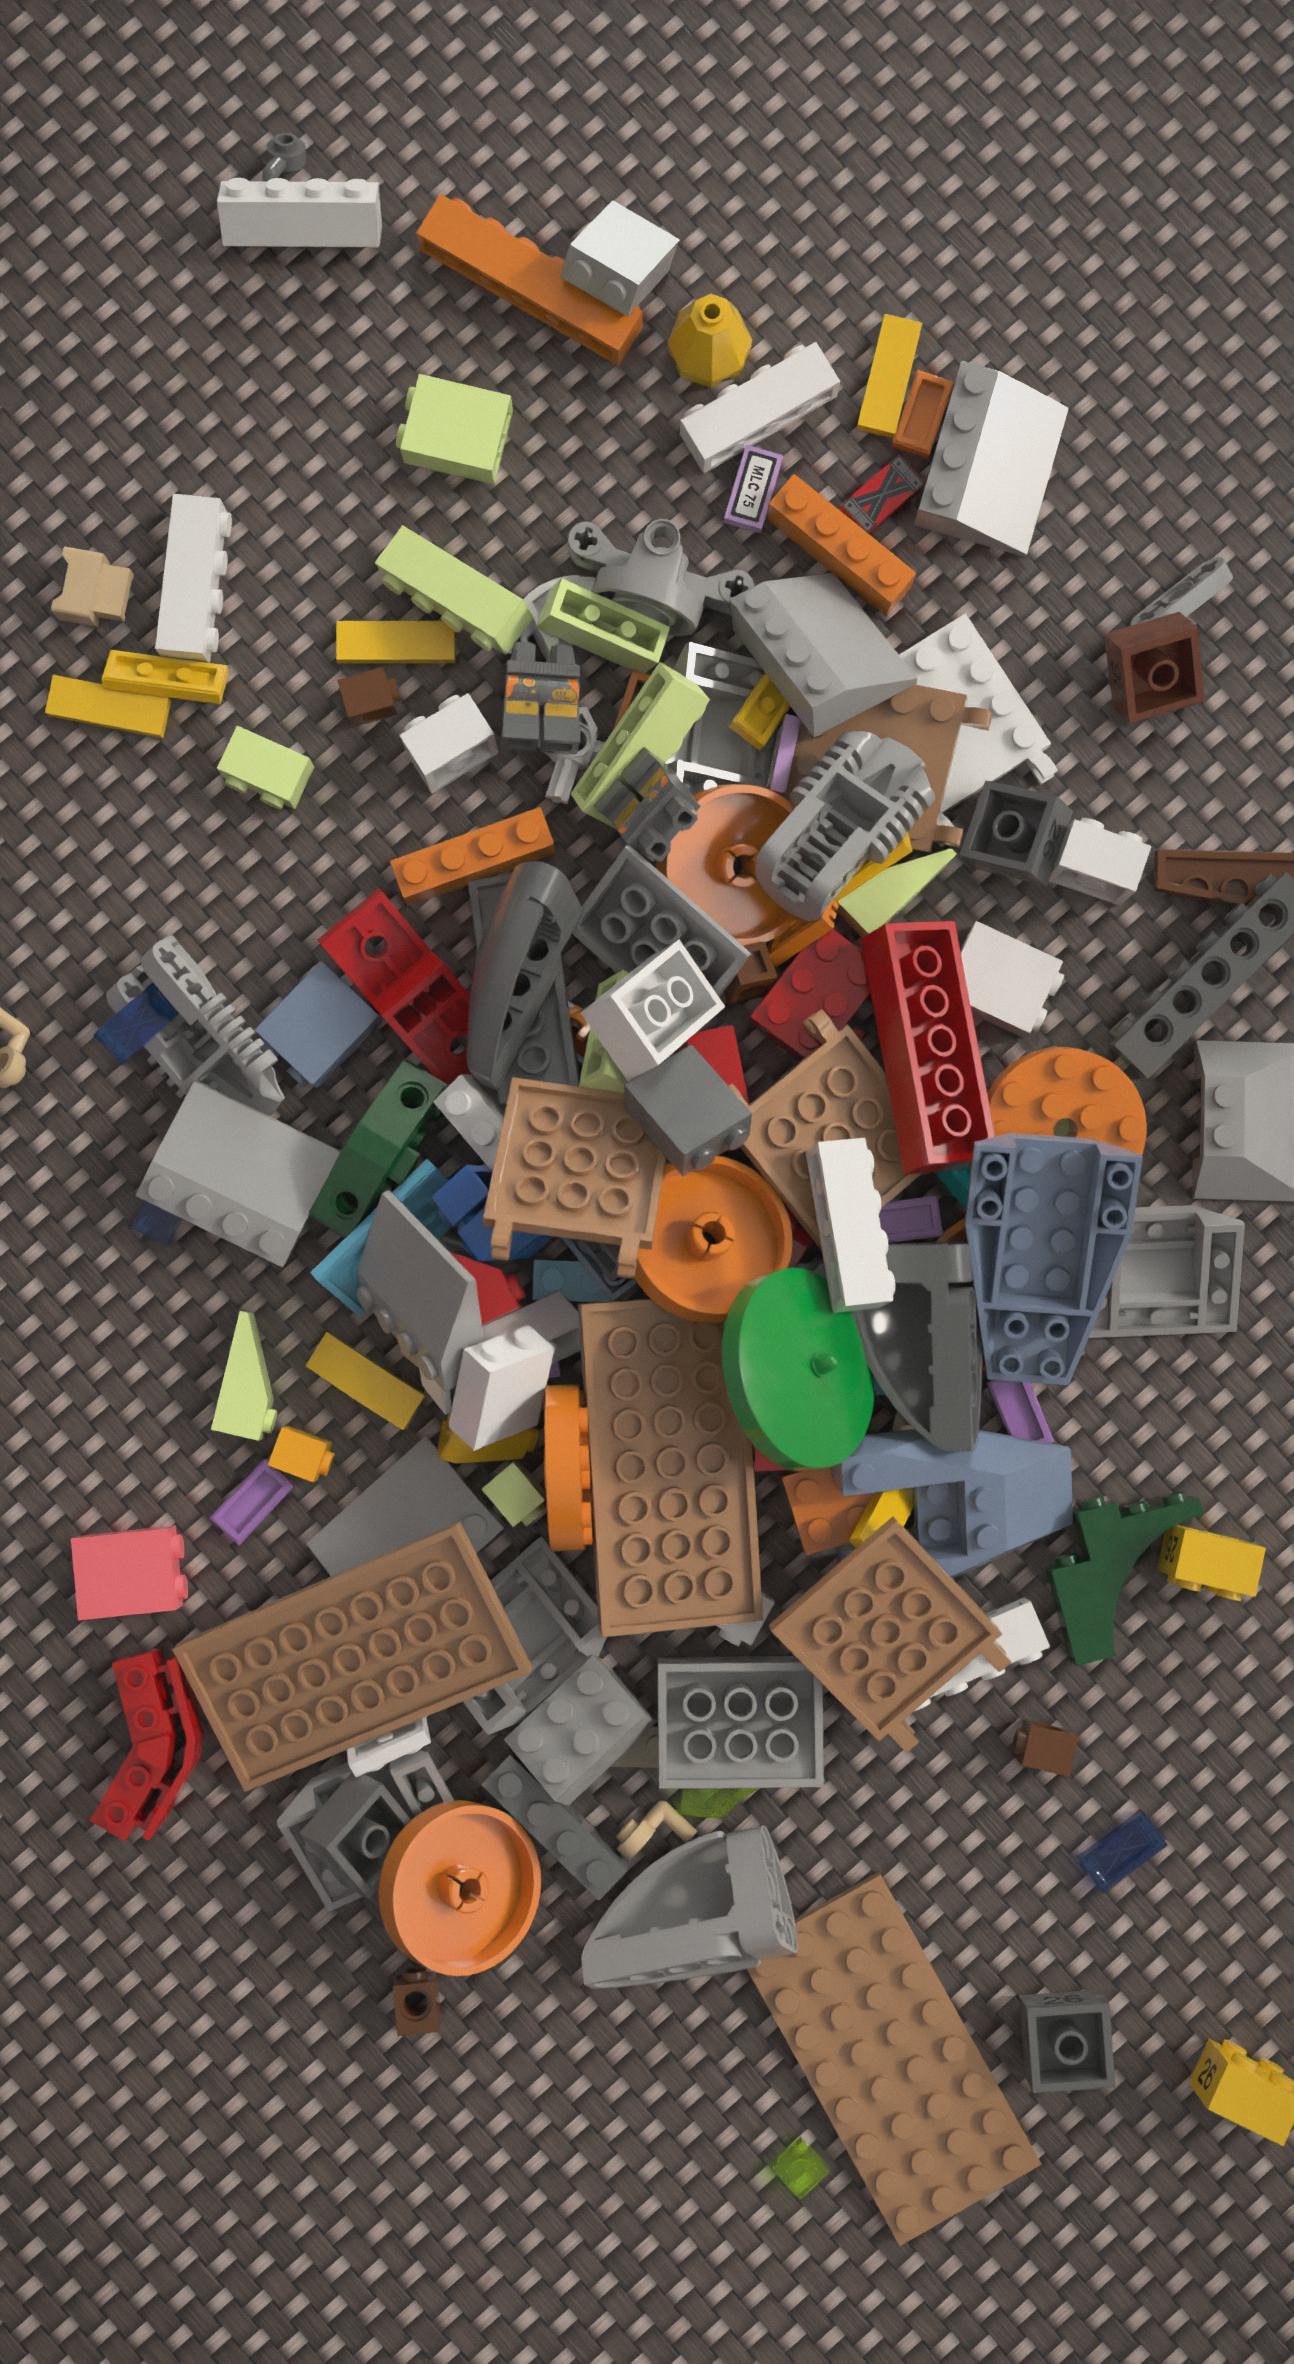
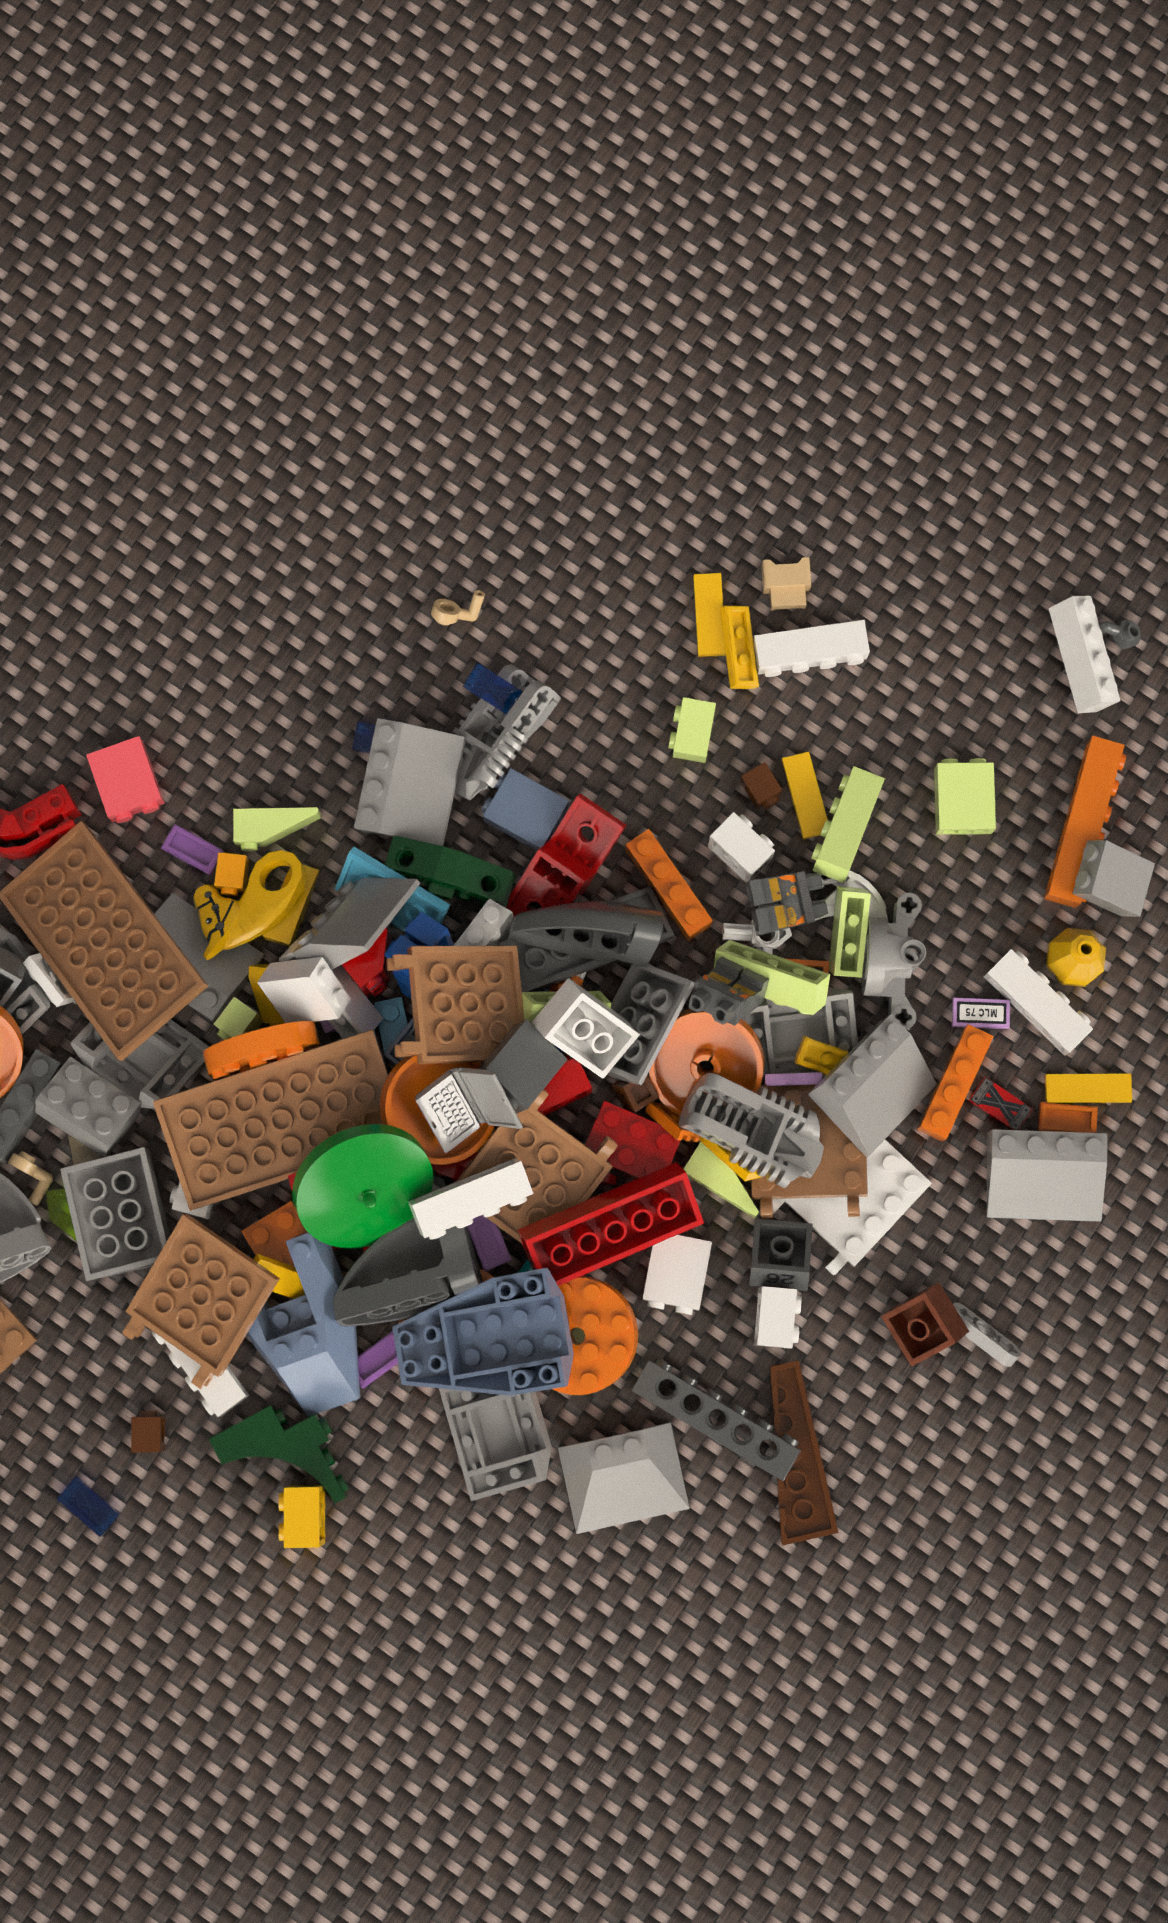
camera: 80 degrees right, 5 degrees down
none -> yellow animal [193,850,307,961]
none -> light grey piece [415,1068,523,1153]

